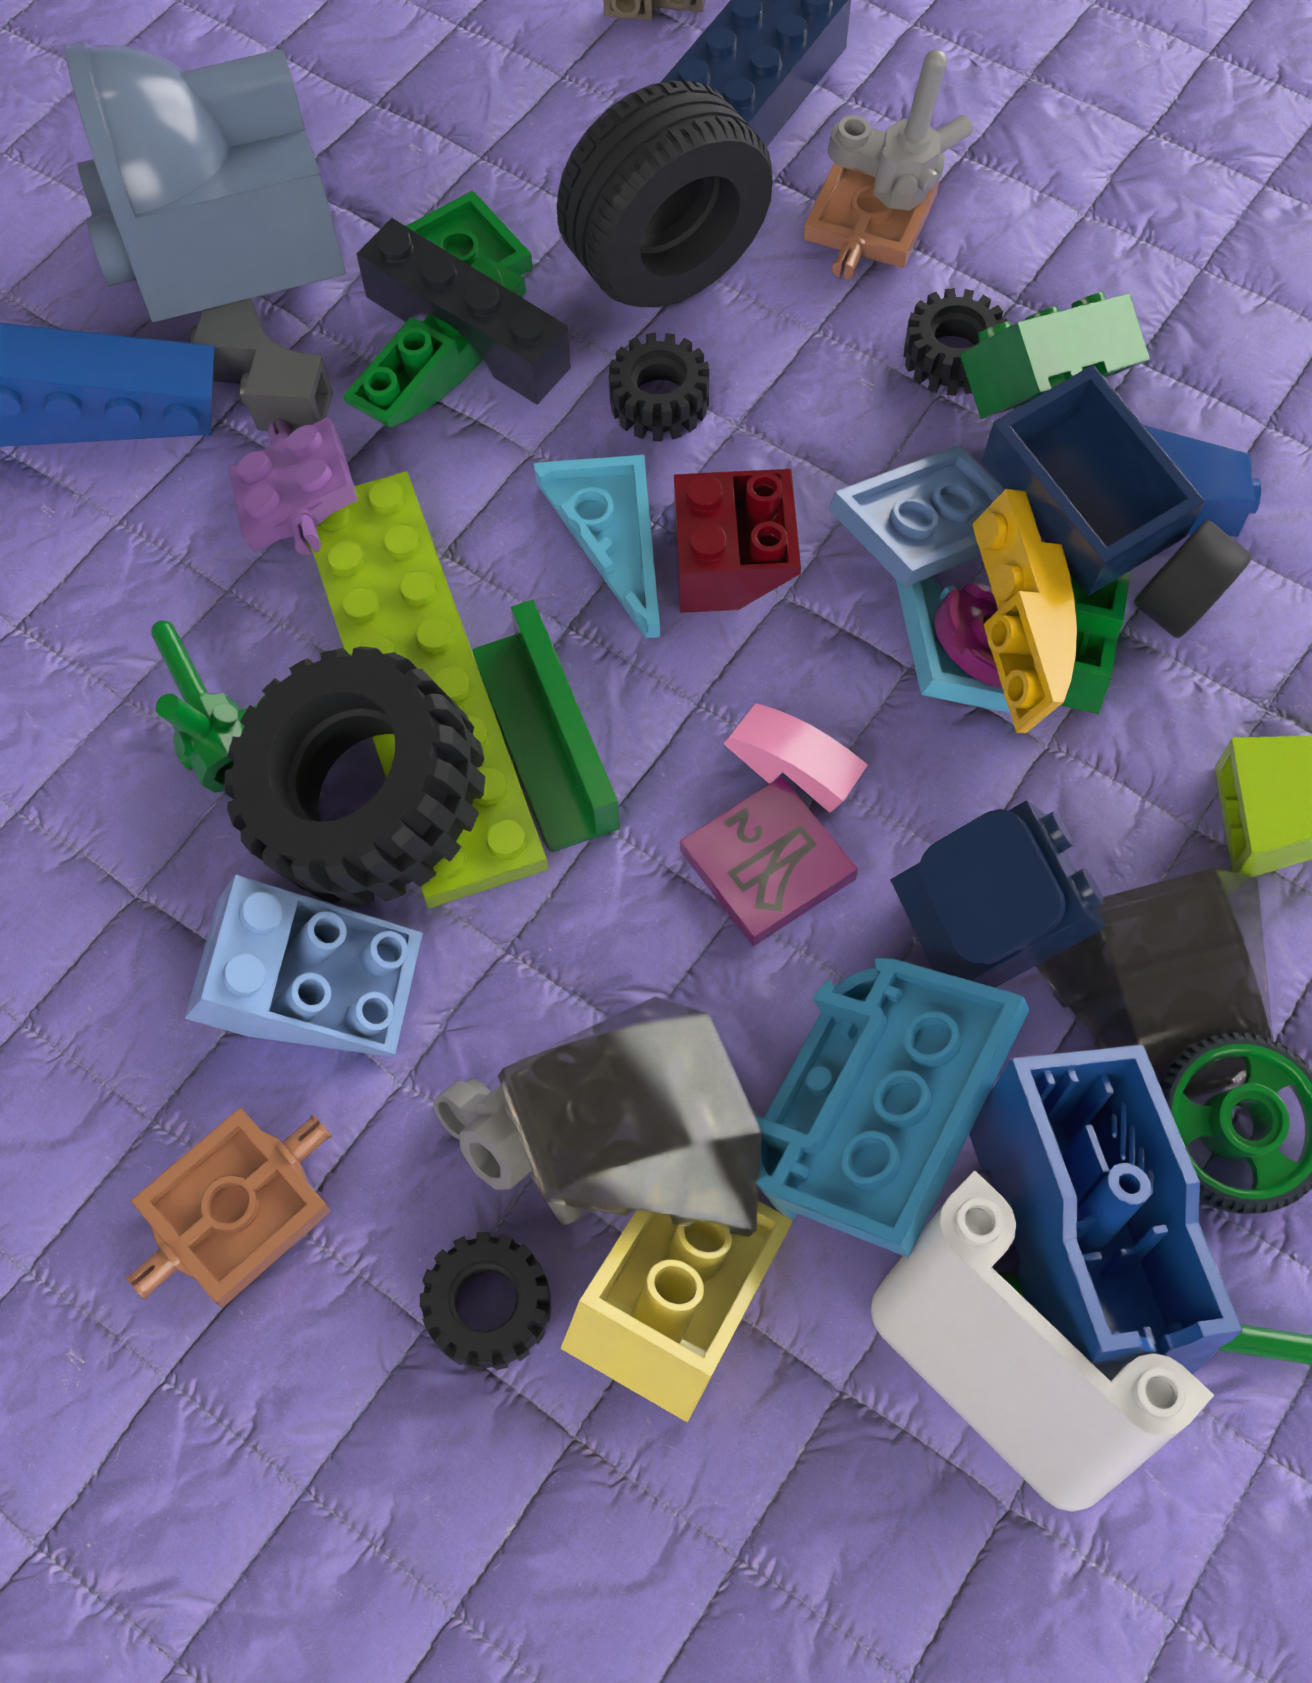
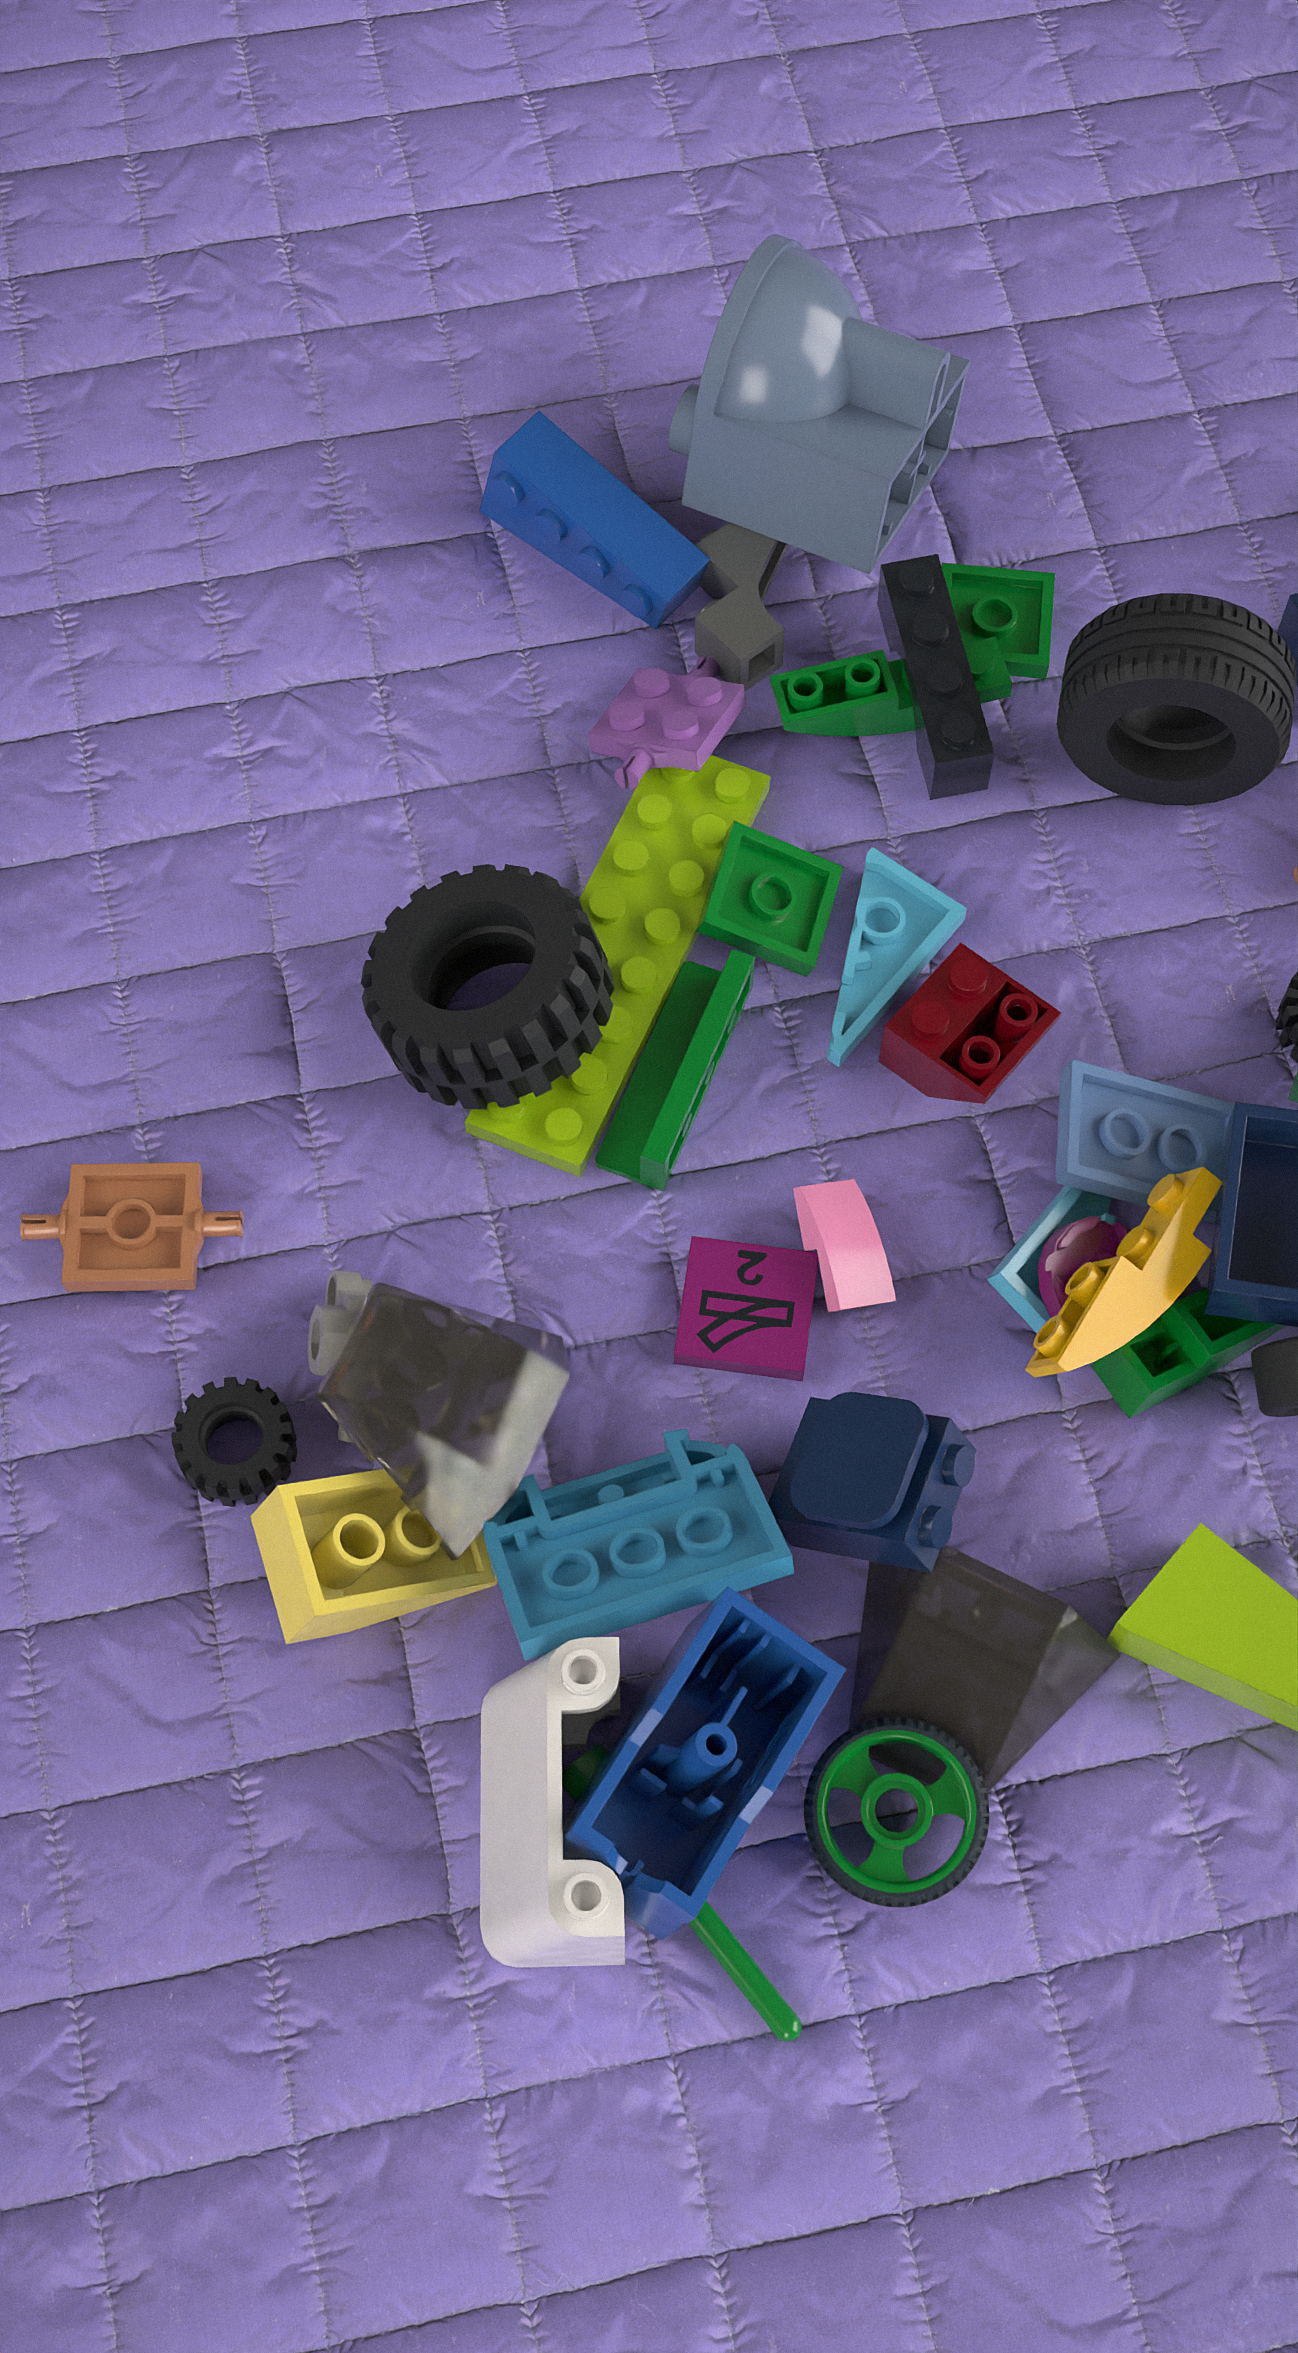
camera: 40 degrees right, 0 degrees up
green piece [151,620,266,793] -> none
light blue slope [184,875,423,1057] -> none
black tyre [608,333,709,441] -> none
none -> green tile [696,821,843,977]

